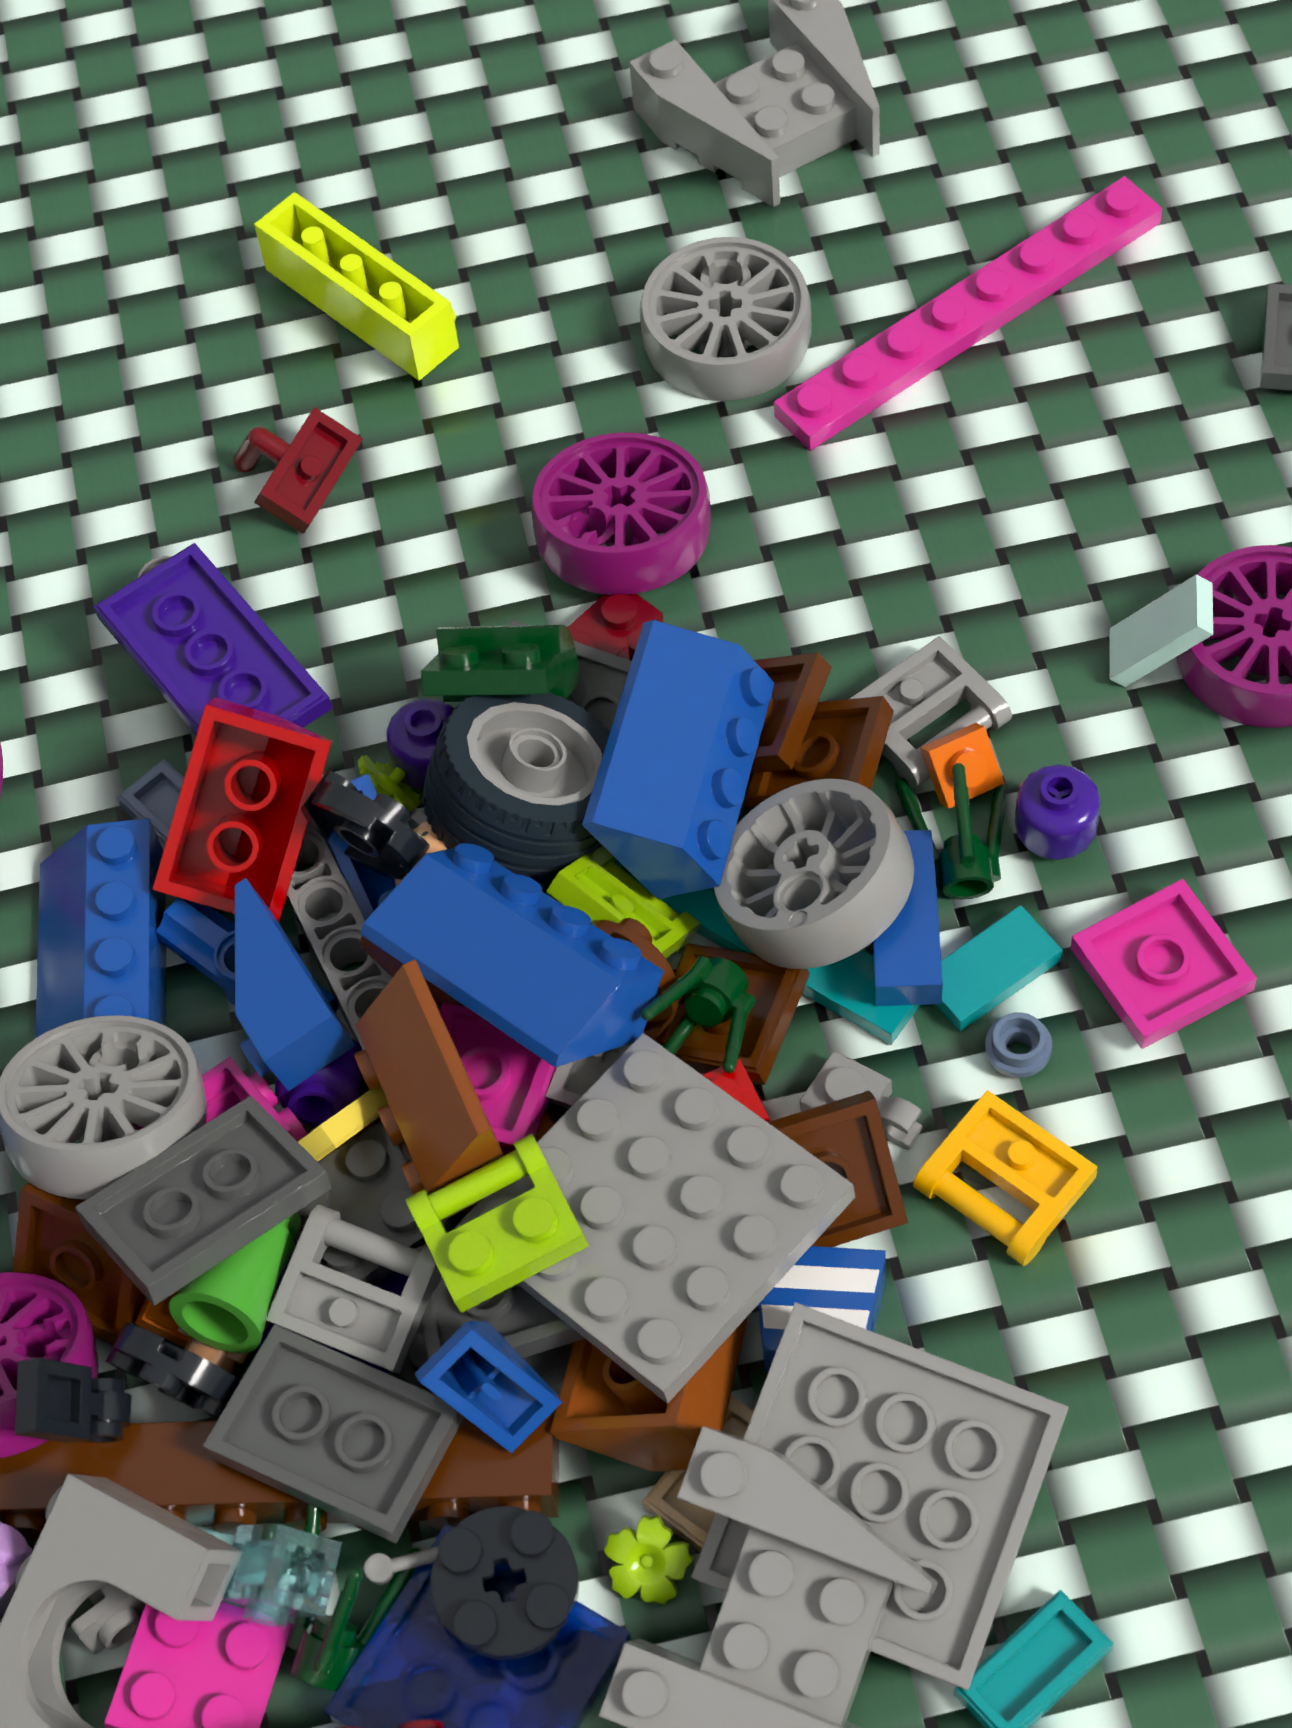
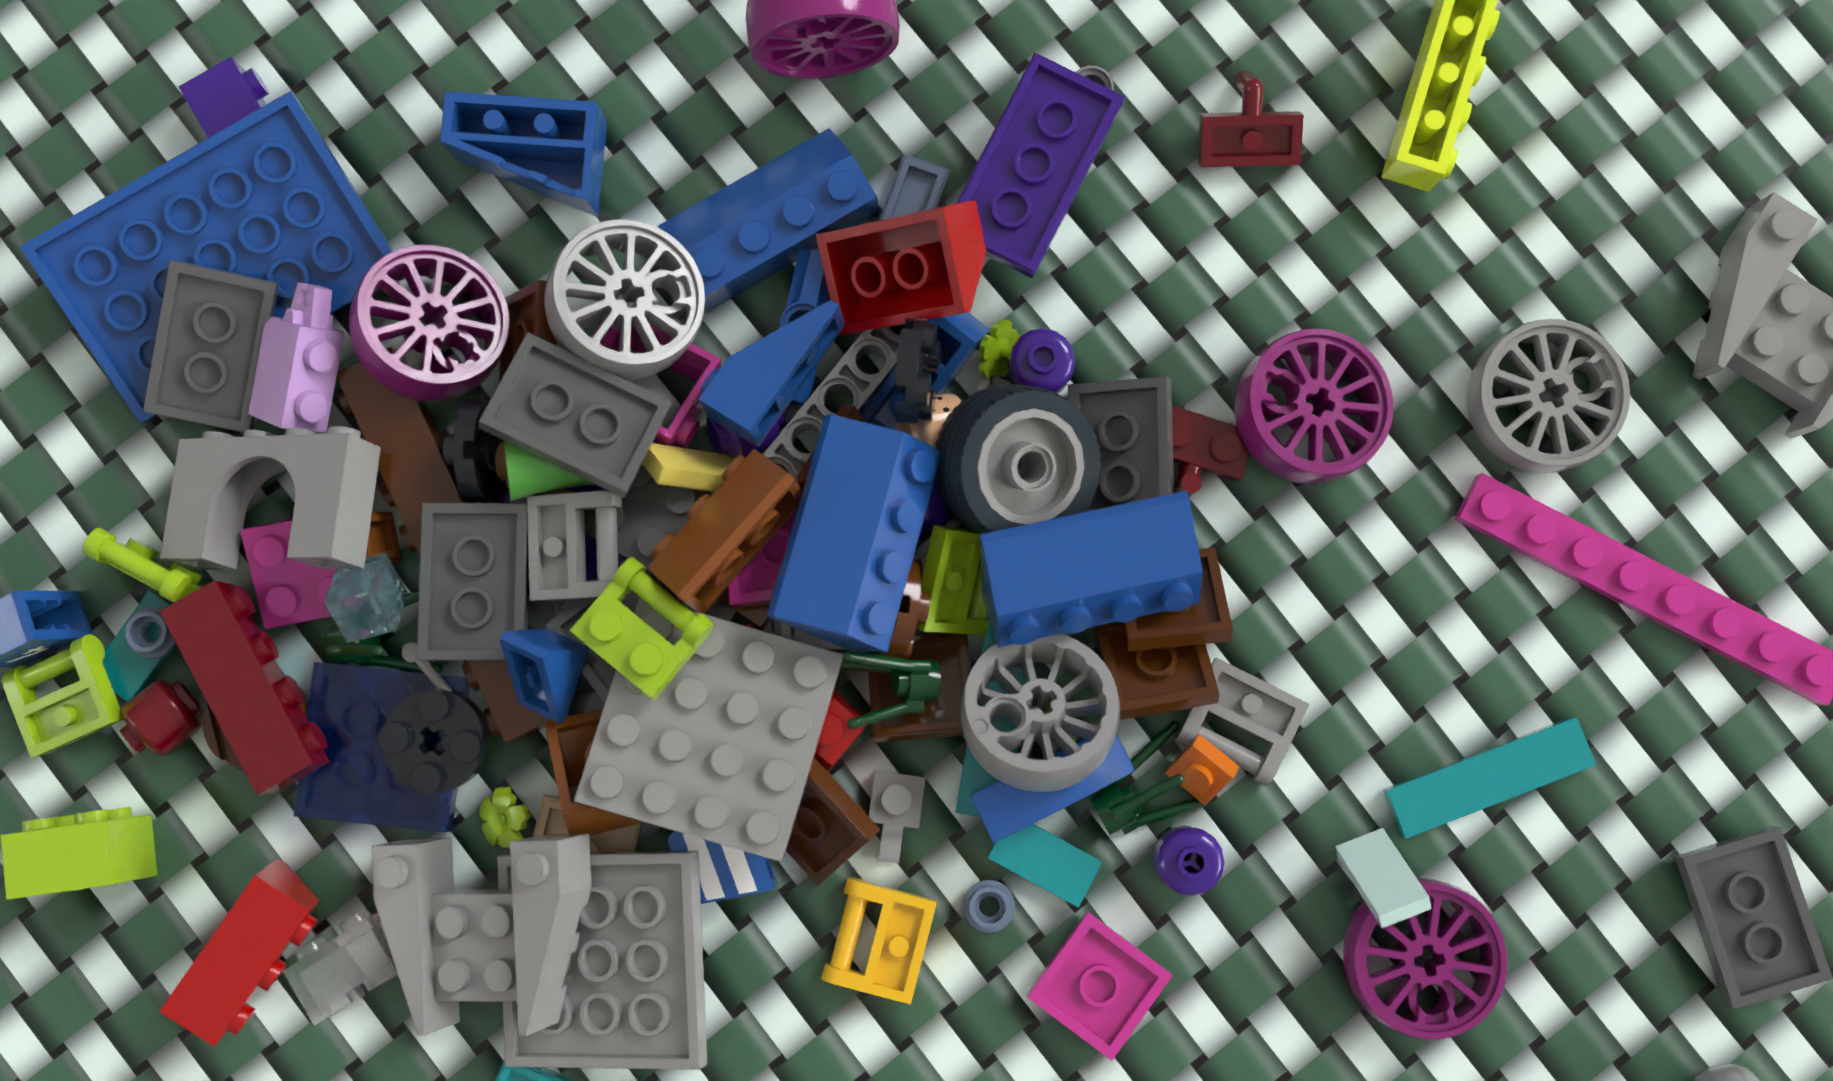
camera: 60 degrees right, 25 degrees up
black plate [15,1357,132,1443] -> none
dark green brick [421,625,580,702] -> none
none -> teal tile [1383,717,1596,839]

